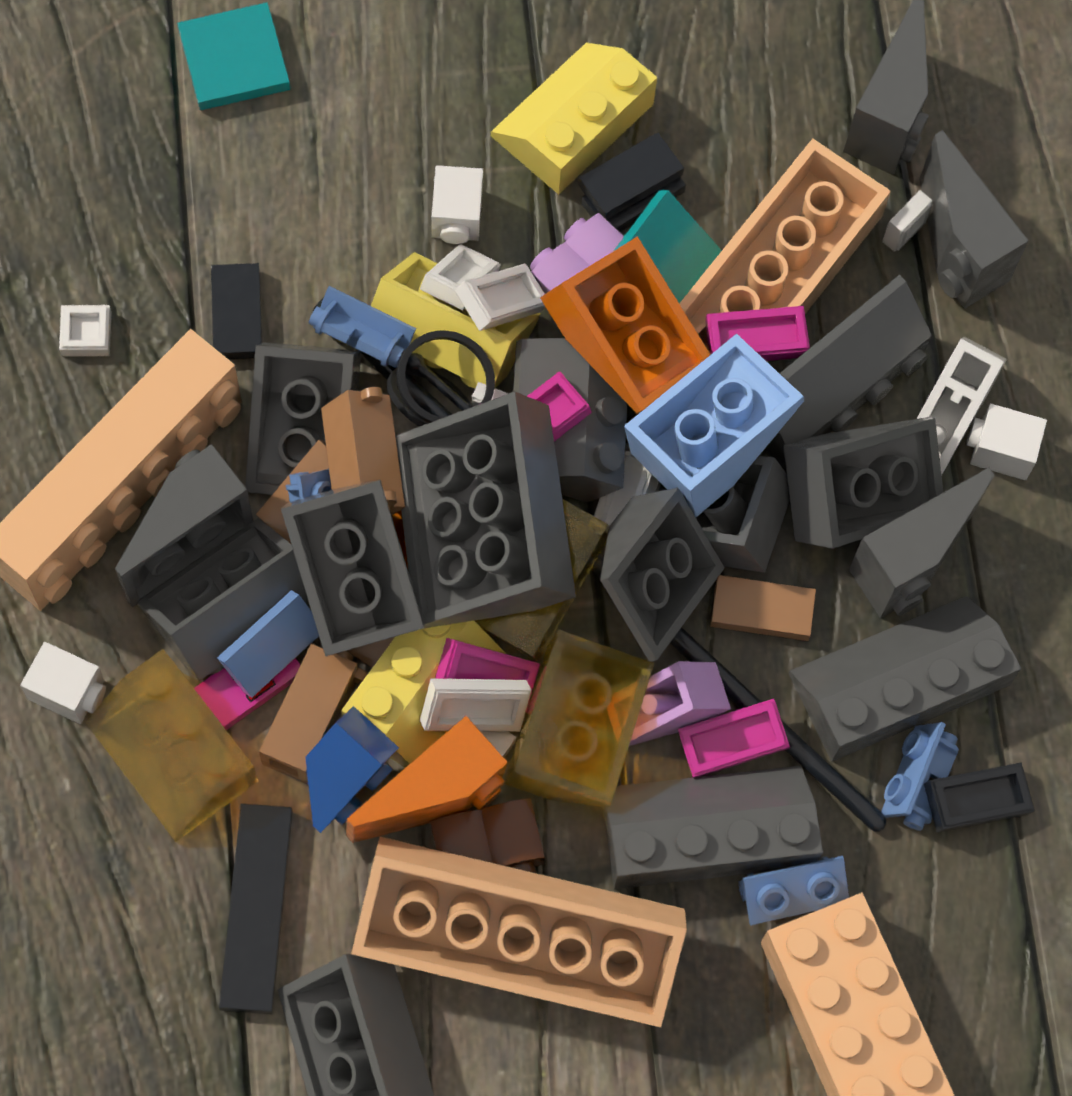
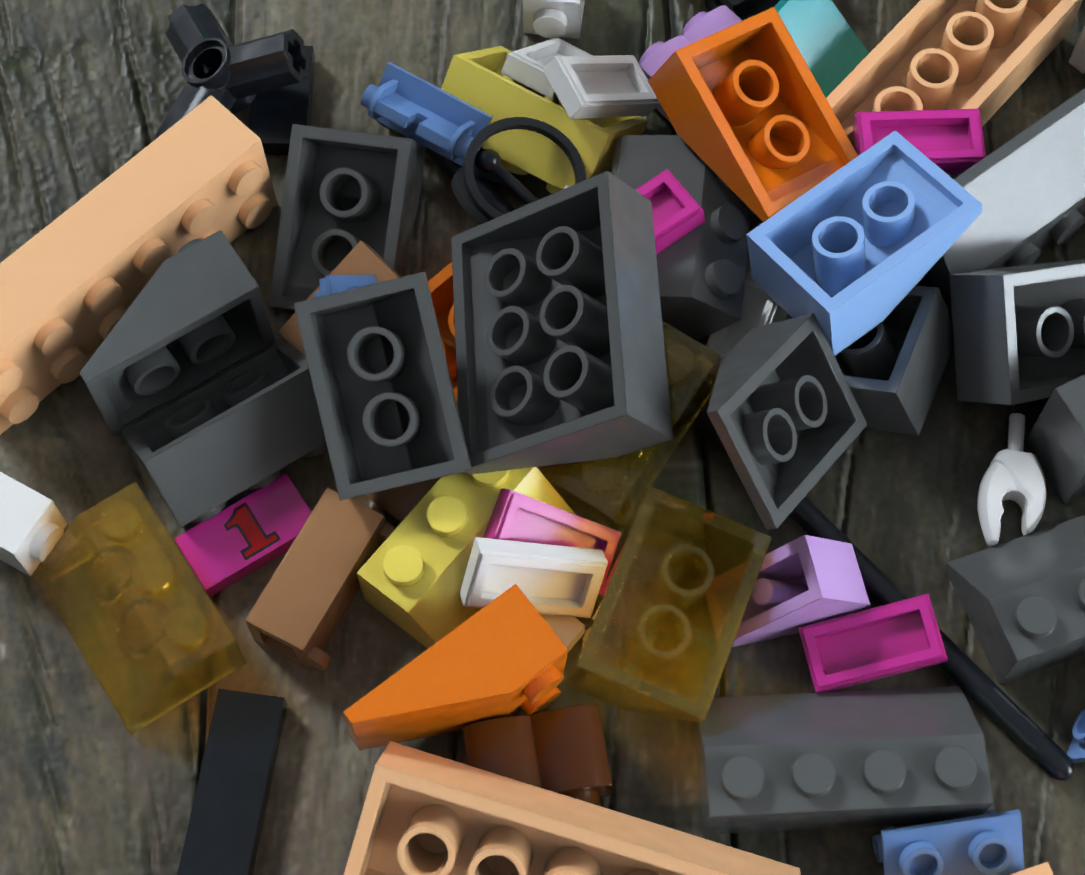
camera: 10 degrees right, 5 degrees down
white tile [59,305,111,356] -> none
medium blue tile [217,590,319,698] -> none
blue slope [305,706,399,833] -> none
medium nougat brick [321,387,405,516] -> none
medium nougat tile [710,575,816,641] -> none
none -> black piece [154,3,310,140]
none -> white hand [977,413,1047,547]

